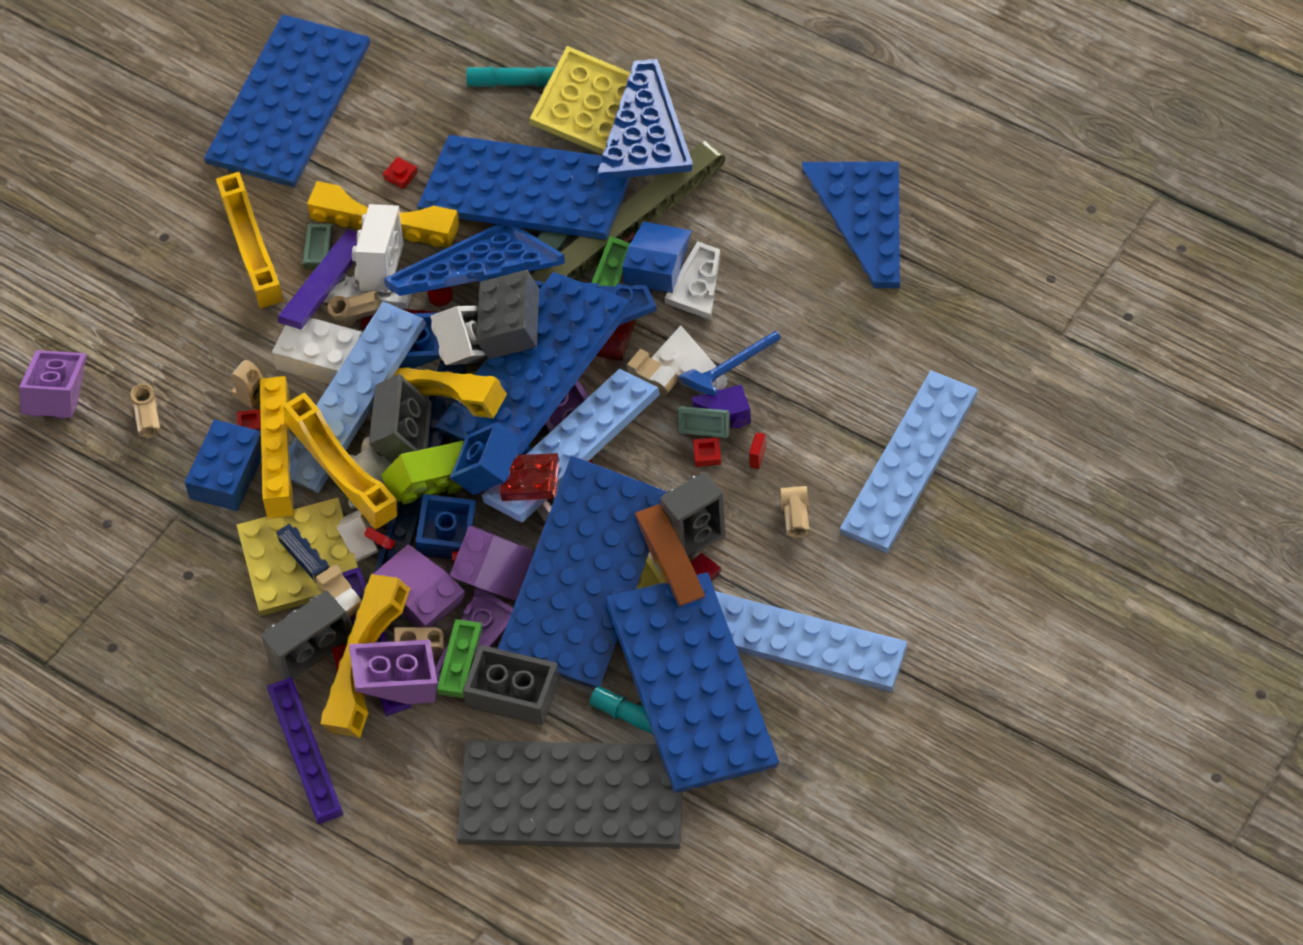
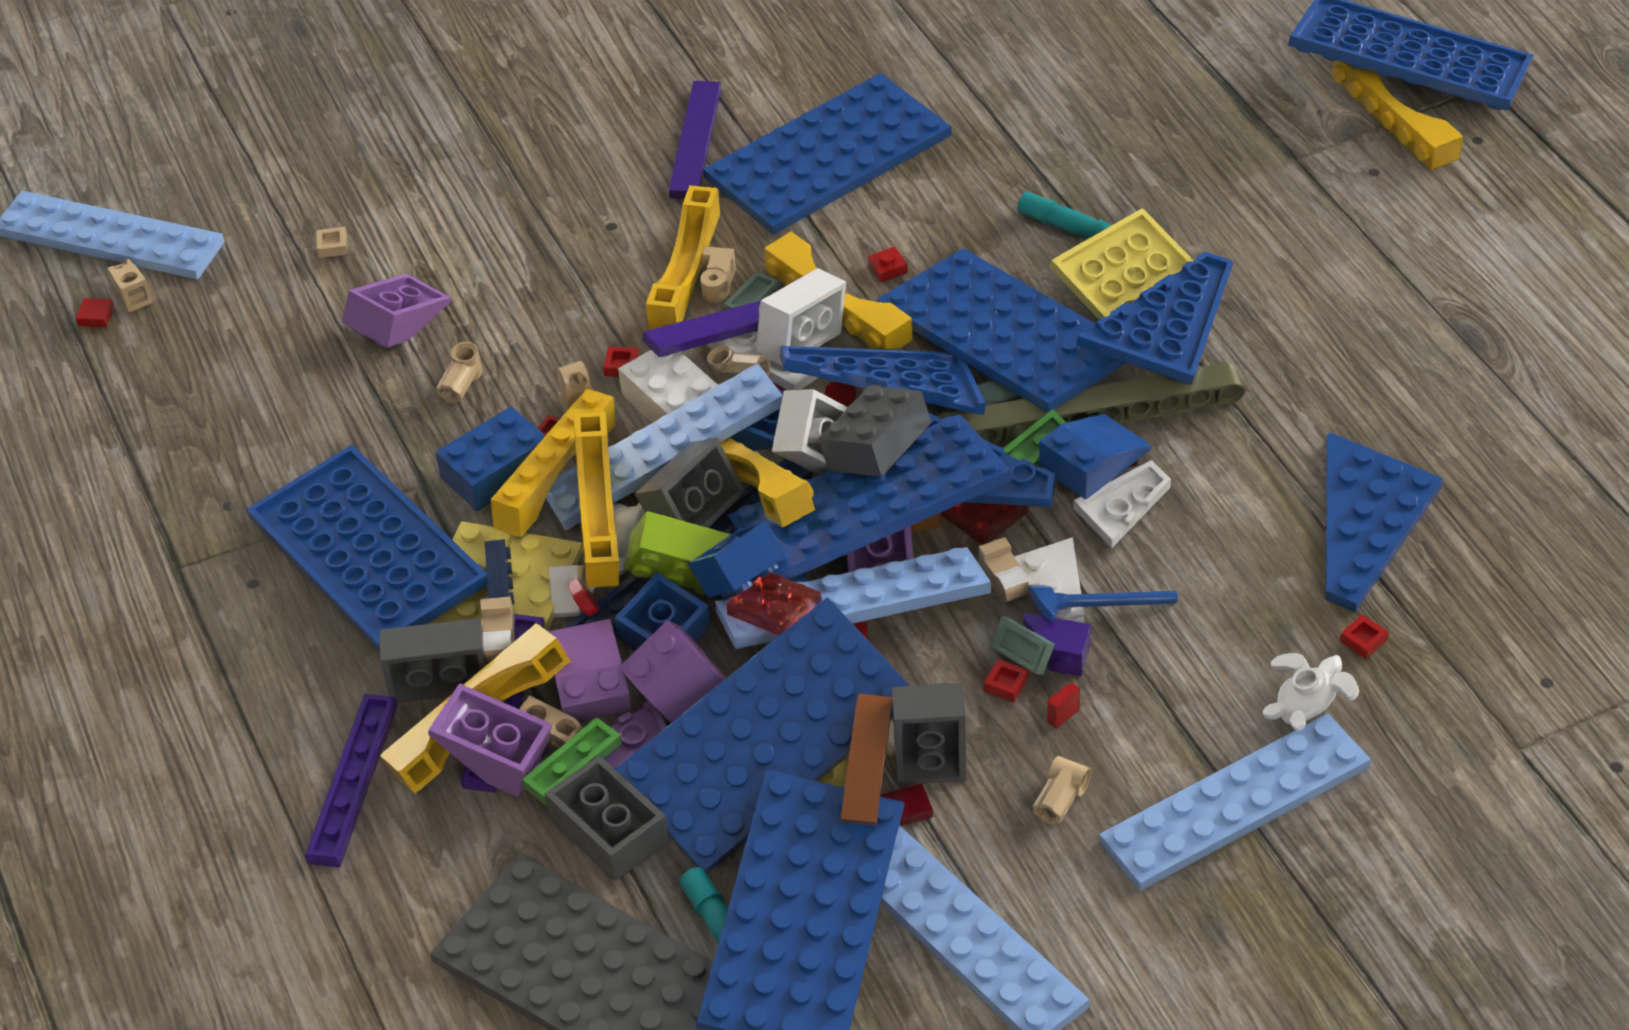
camera: 30 degrees right, 10 degrees down
none -> blue plate [246,445,489,651]
none -> red plate [603,346,639,377]
none -> dark purple tile [669,81,721,199]
none -> tan leg [700,246,736,304]
none -> white animal [1263,653,1359,732]
none -> red plate [1340,614,1389,659]

